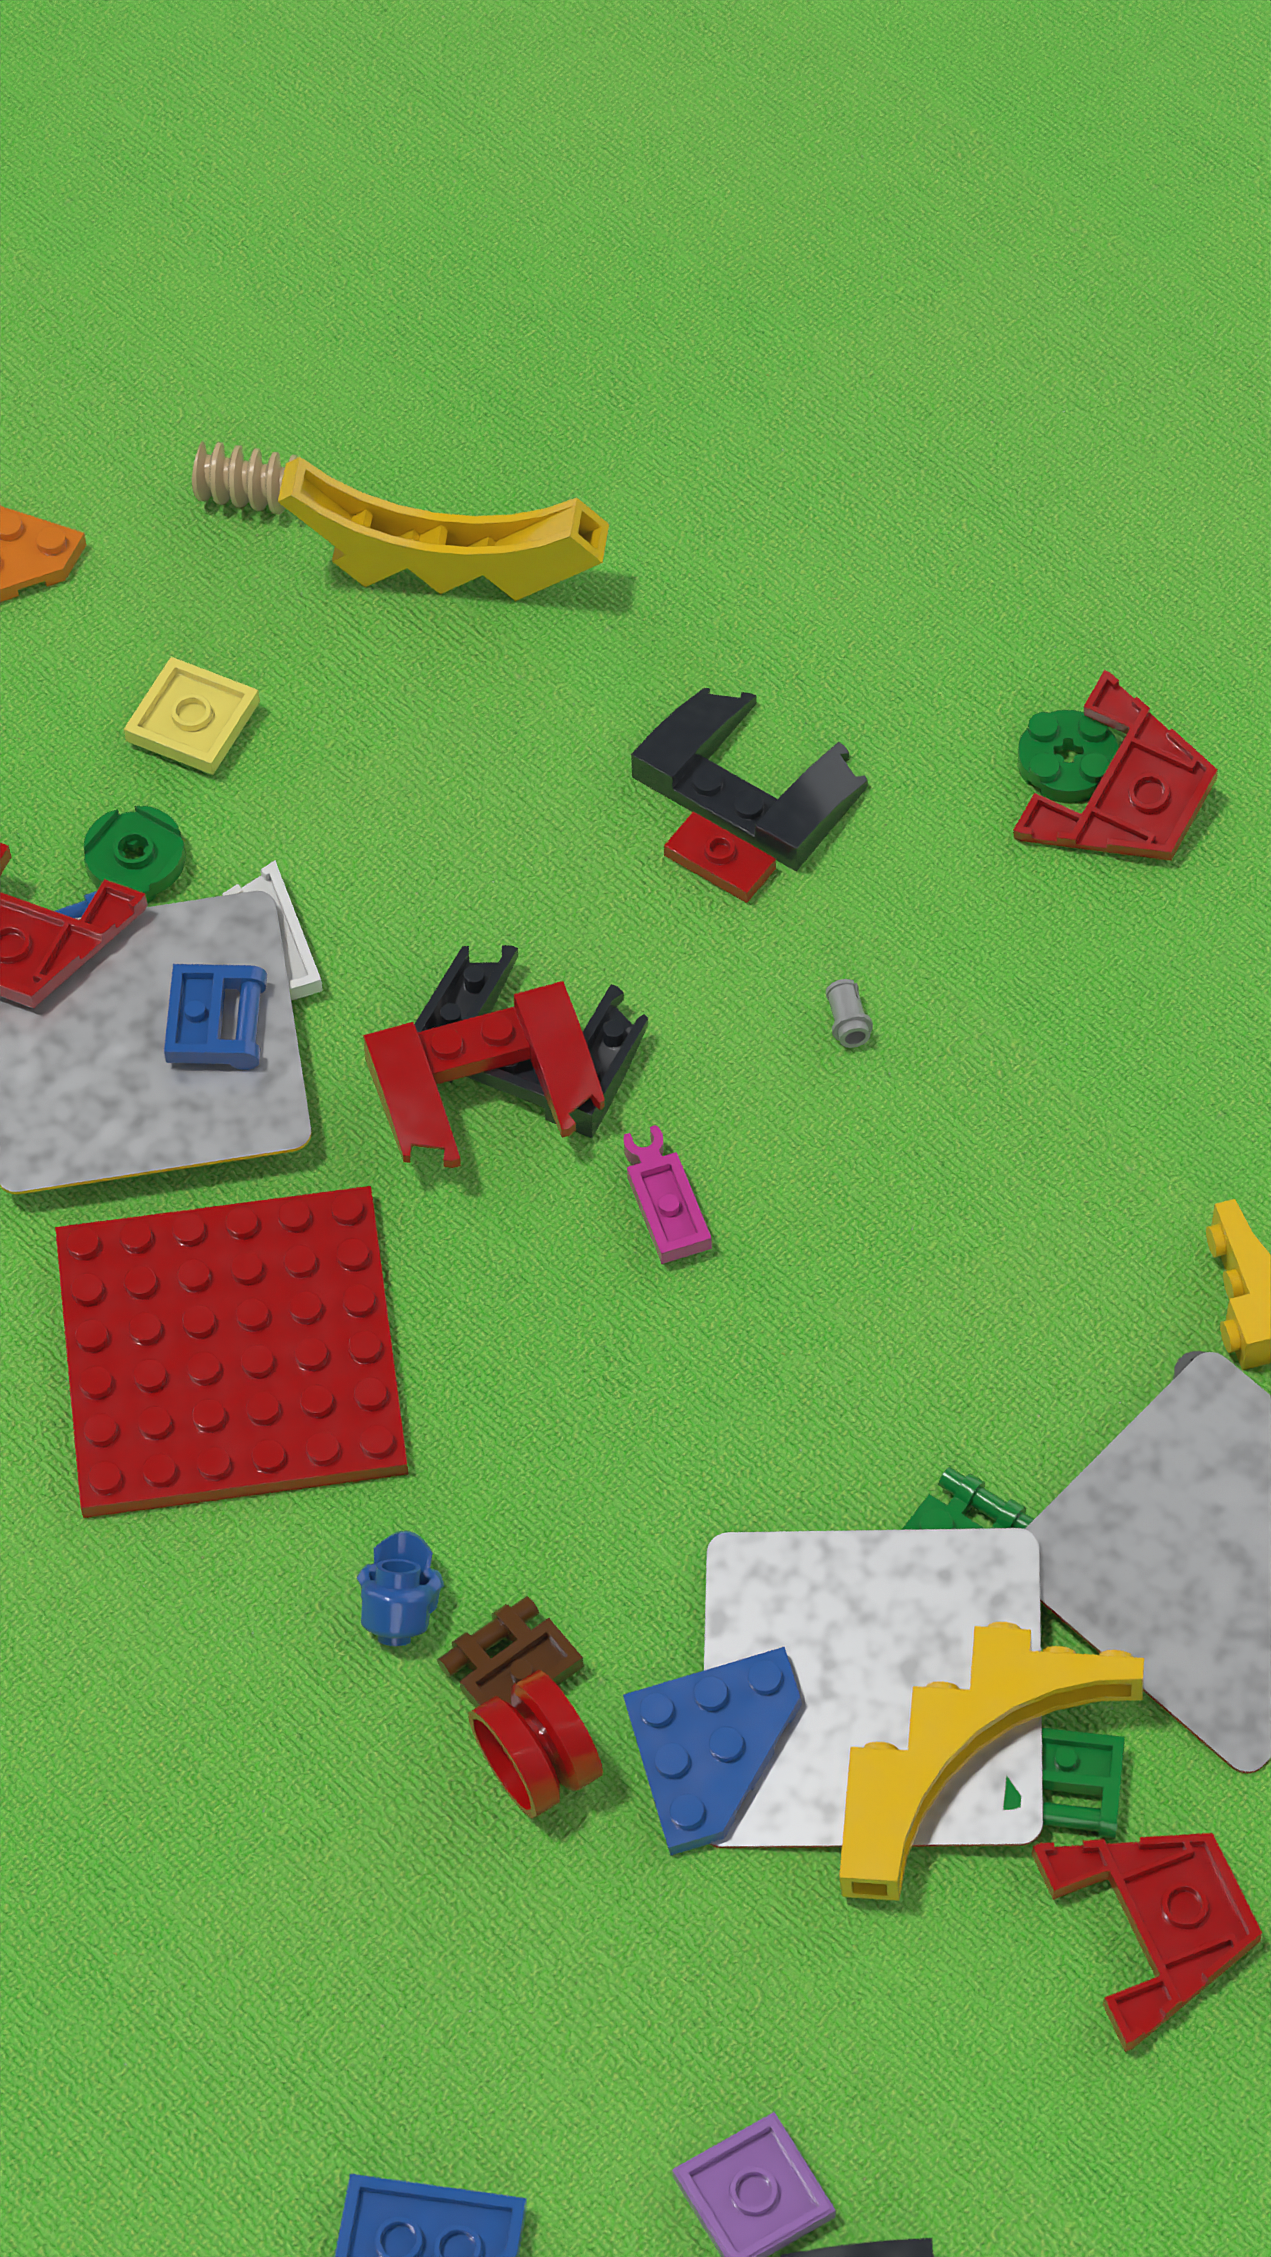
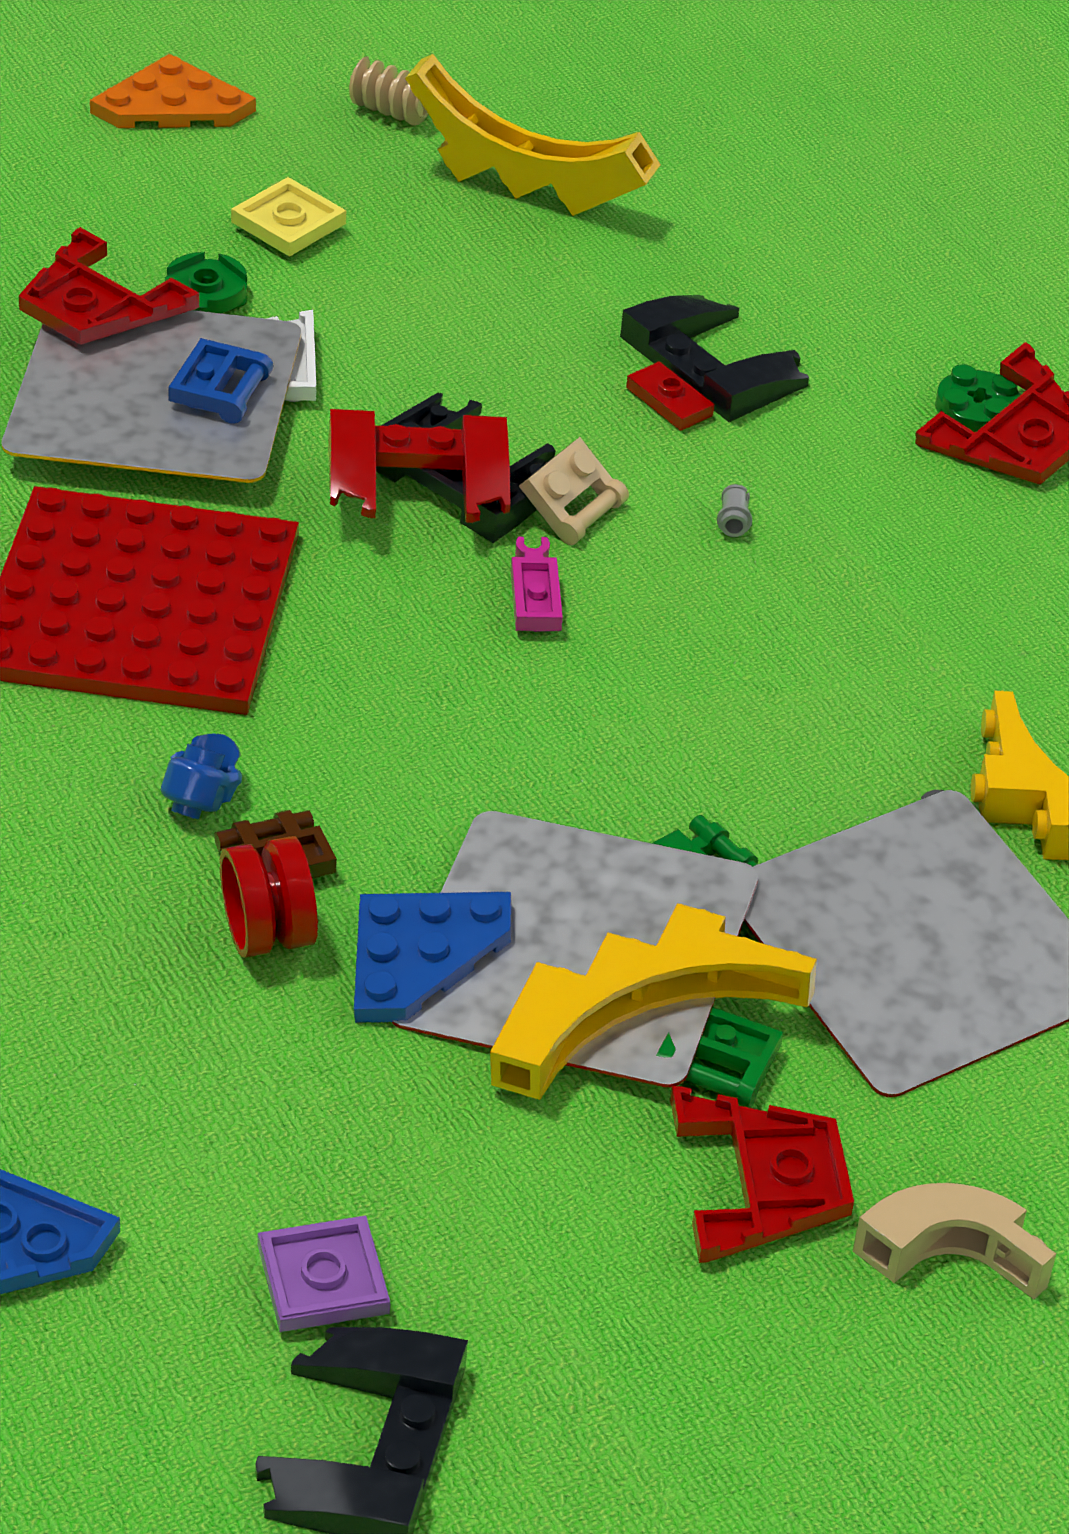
camera: 10 degrees right, 15 degrees down
none -> tan plate [519,437,629,545]

